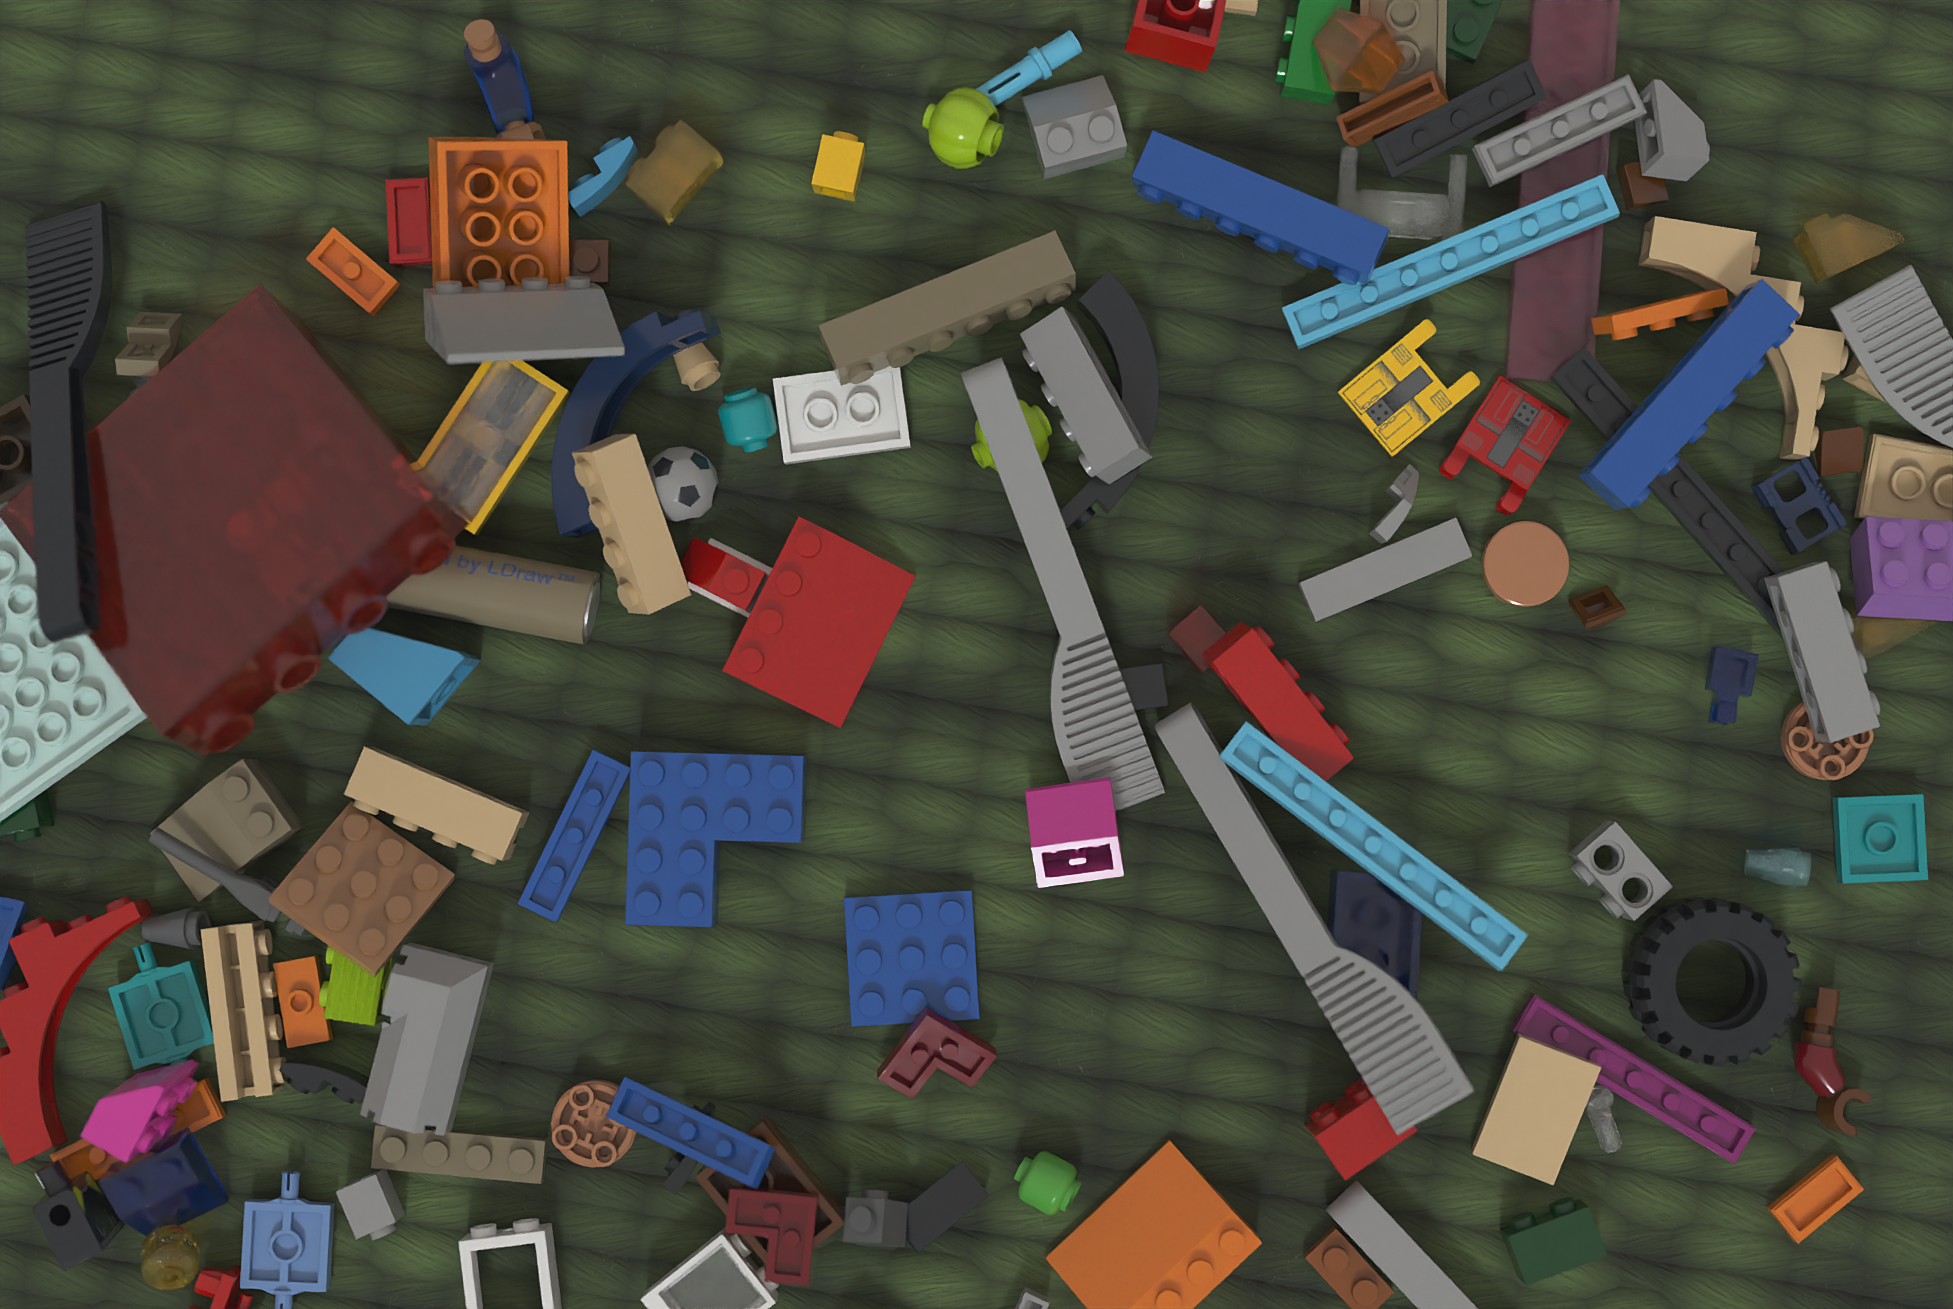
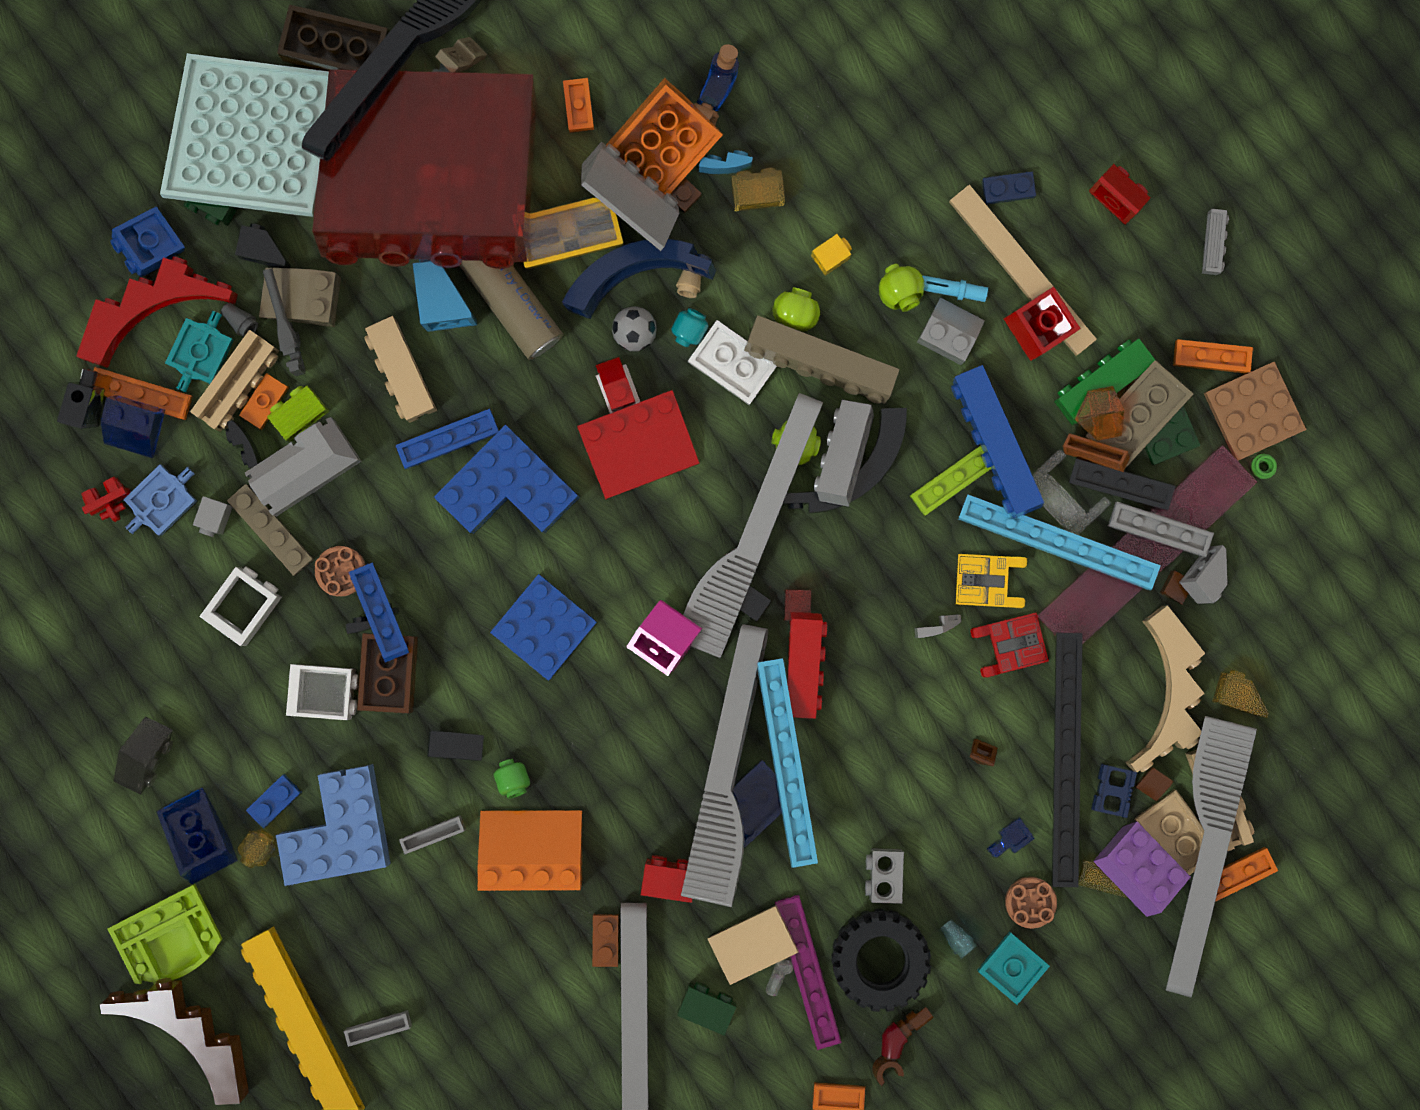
camera: 35 degrees right, 0 degrees up
dark pink slope [80,1060,199,1163] -> none
clear yellow head [141,1225,200,1290] -> none
medium nougat plate [269,801,455,978] -> none
red tile [385,177,432,266] -> none
tan brick [572,434,691,615] -> none
dark red plate [725,1186,818,1286] -> none
dark grey brick [843,1190,908,1247] -> none
dark red plate [877,1007,997,1099] -> none
light grey tile [1298,518,1473,622] -> none
nougat tile [1481,521,1569,607] -> none
blue brick [1578,279,1800,510] -> none
orange plate [1591,288,1729,341] -> none
light grey brick [1764,561,1880,743] -> none
none -> black slope [235,223,291,269]
none -> lime plant [772,287,820,332]
none -> lime tile [910,446,991,516]

